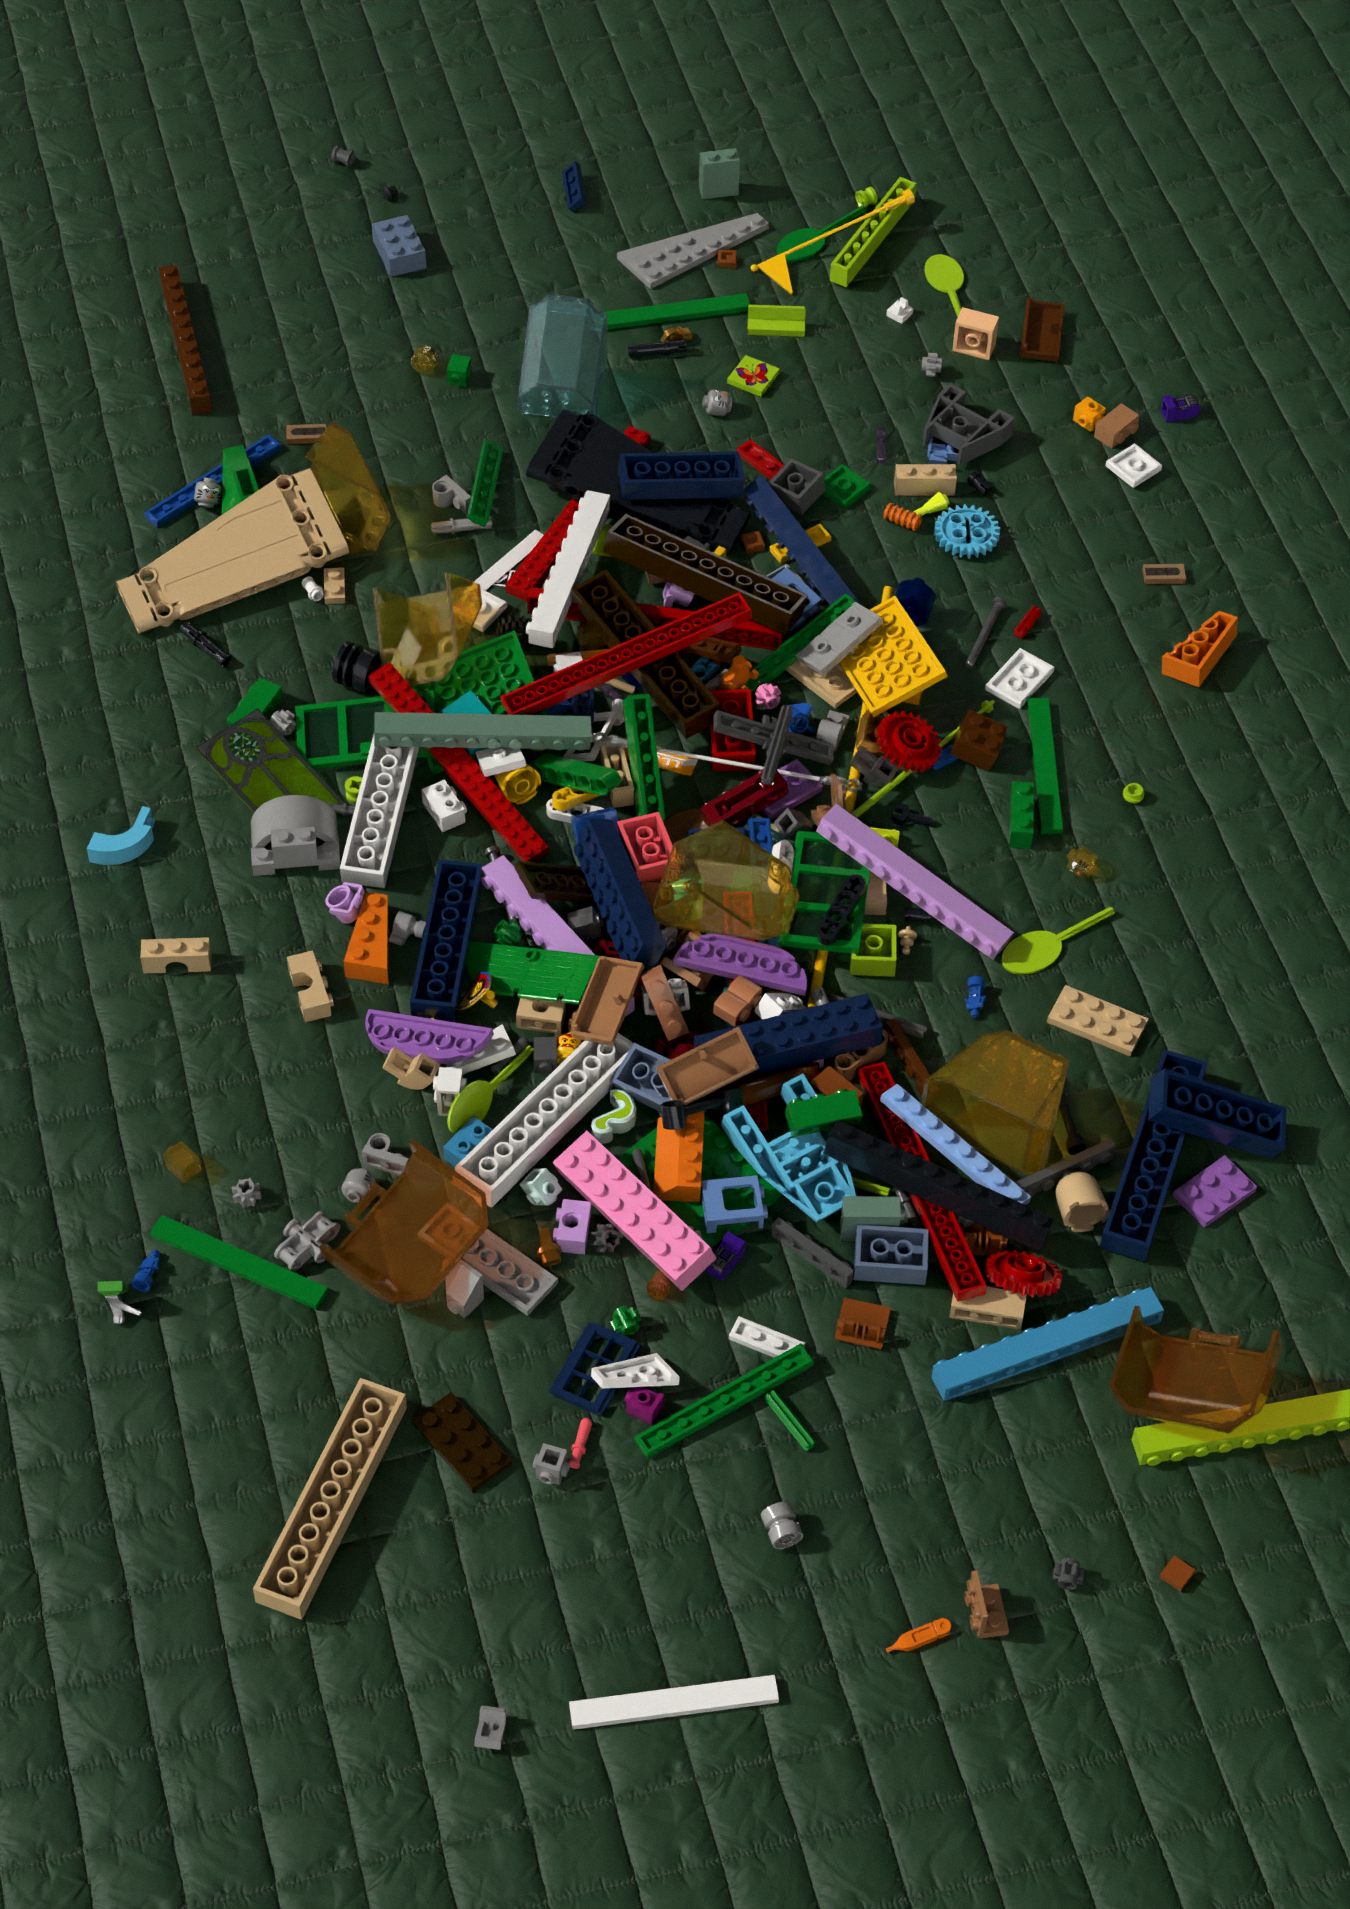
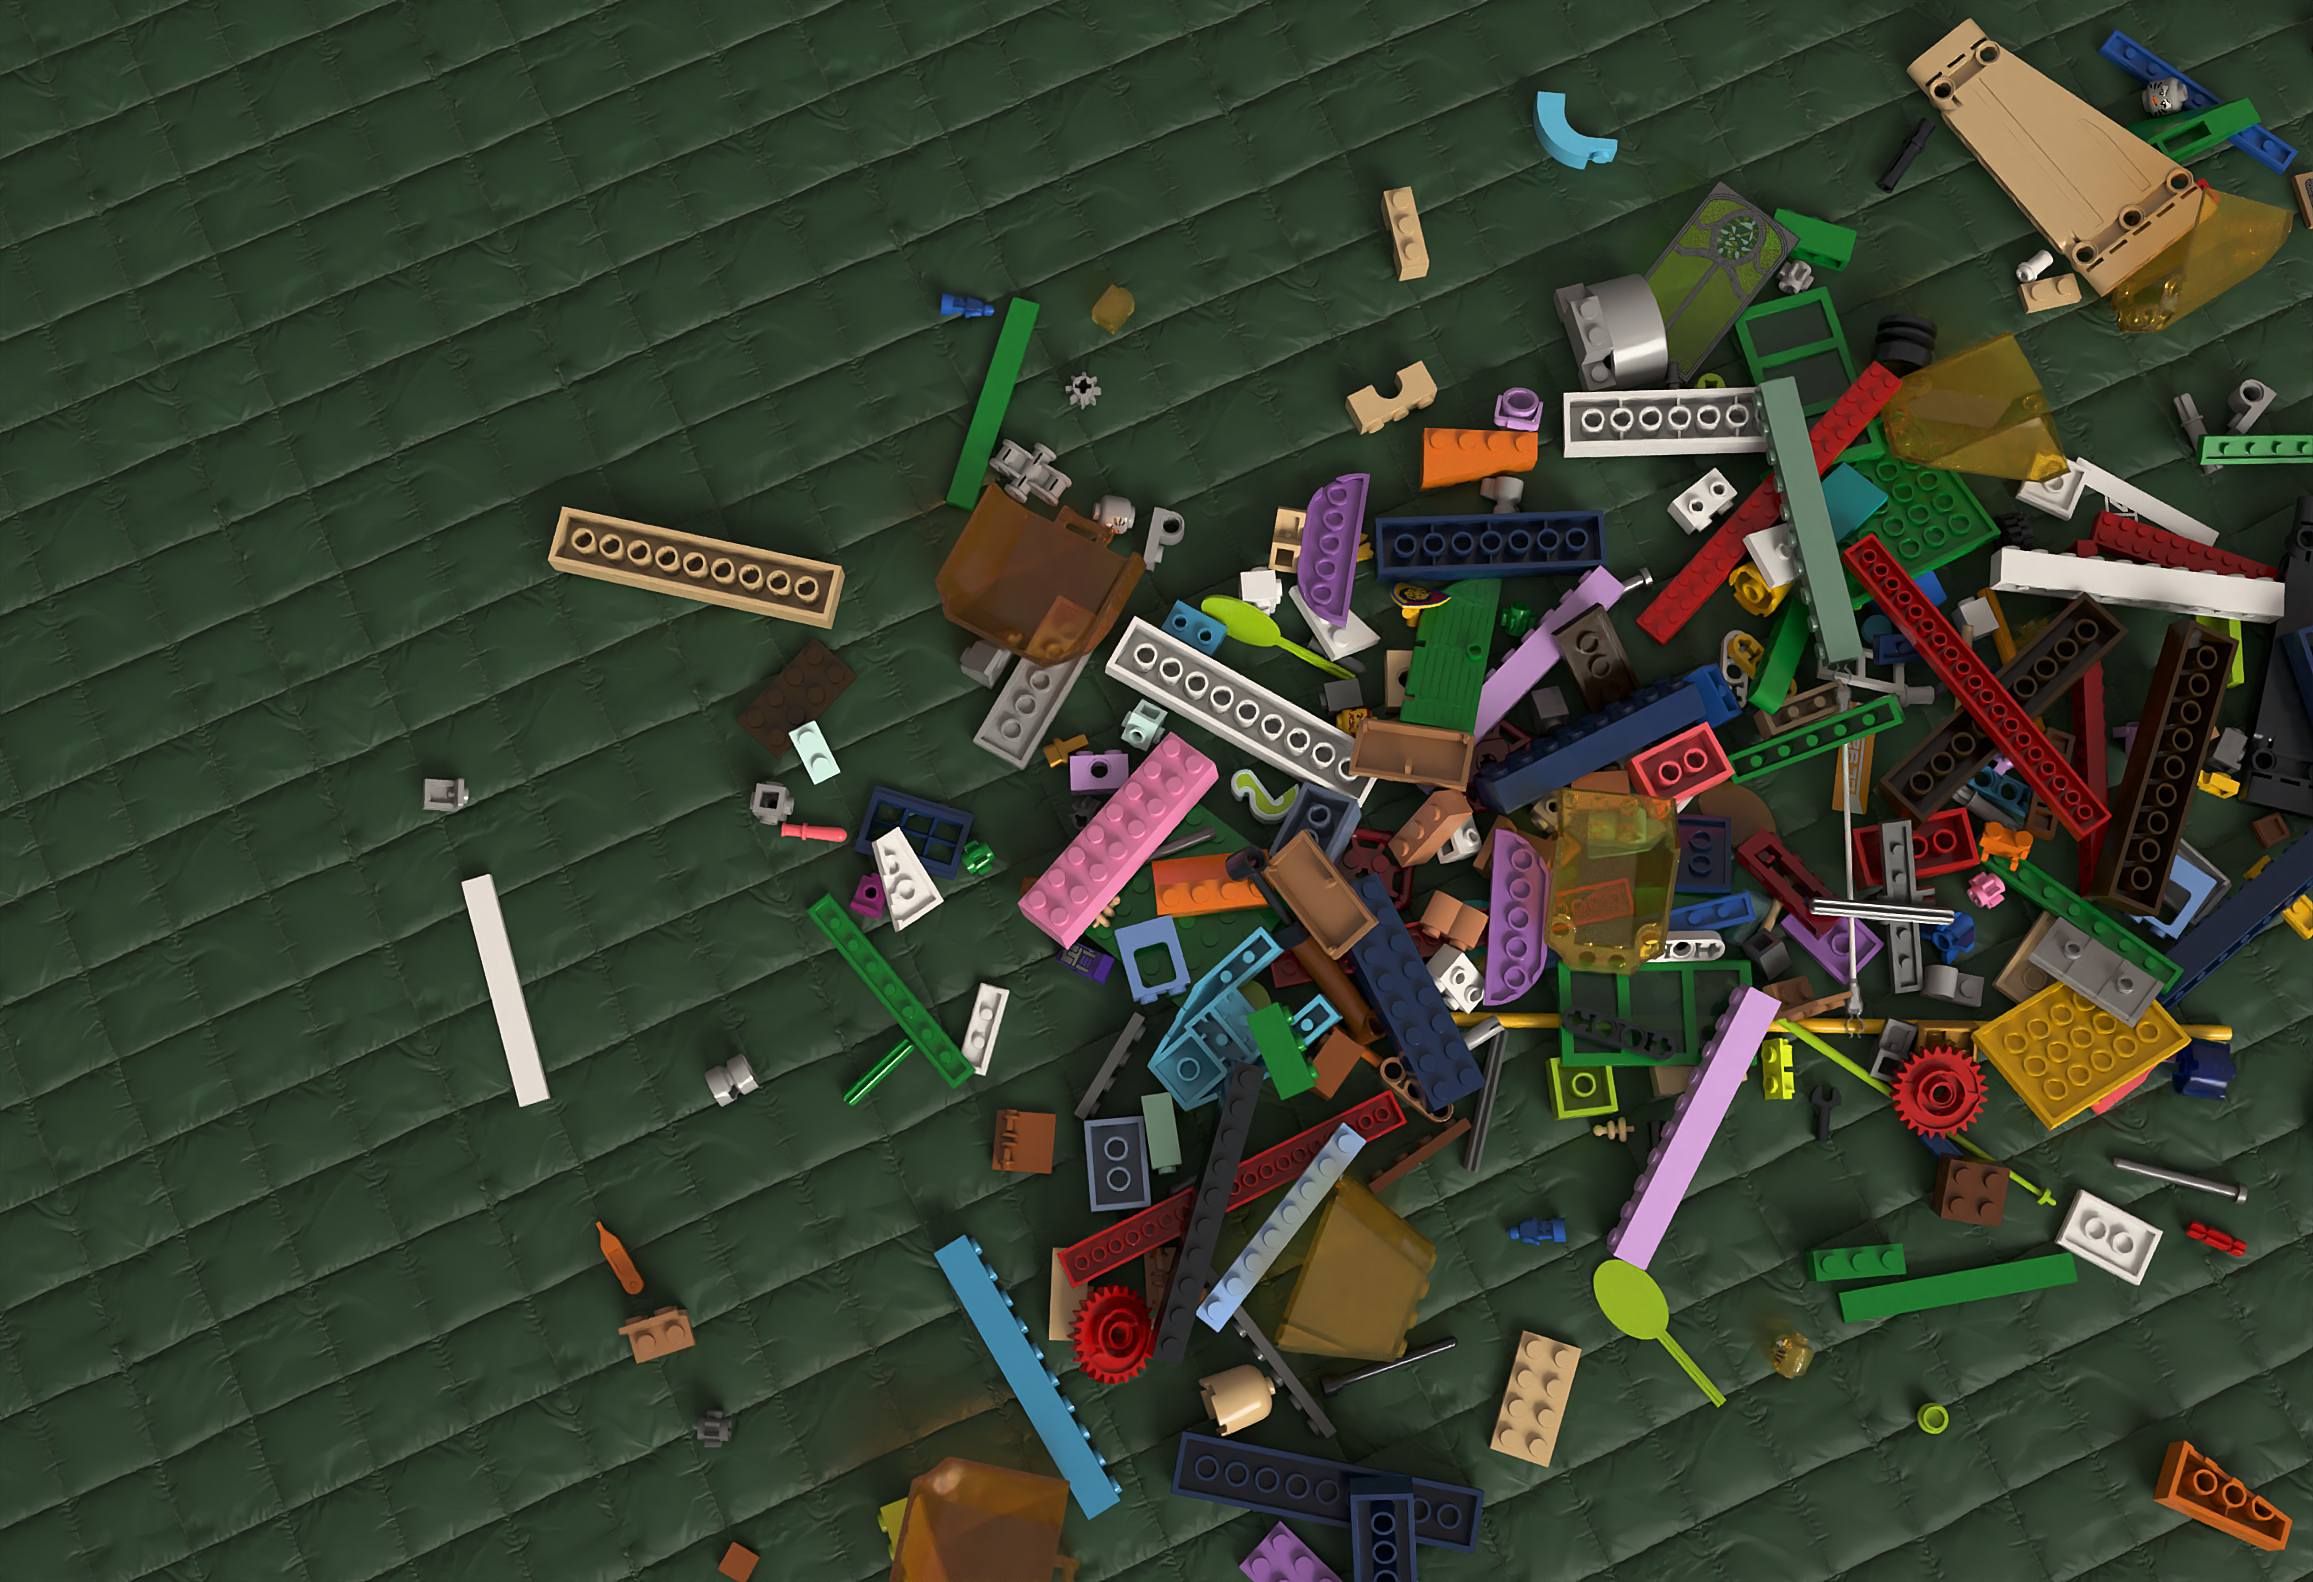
camera: 80 degrees right, 25 degrees up
piece [98,1281,142,1324] -> none
none -> light aqua plate [788,720,840,785]

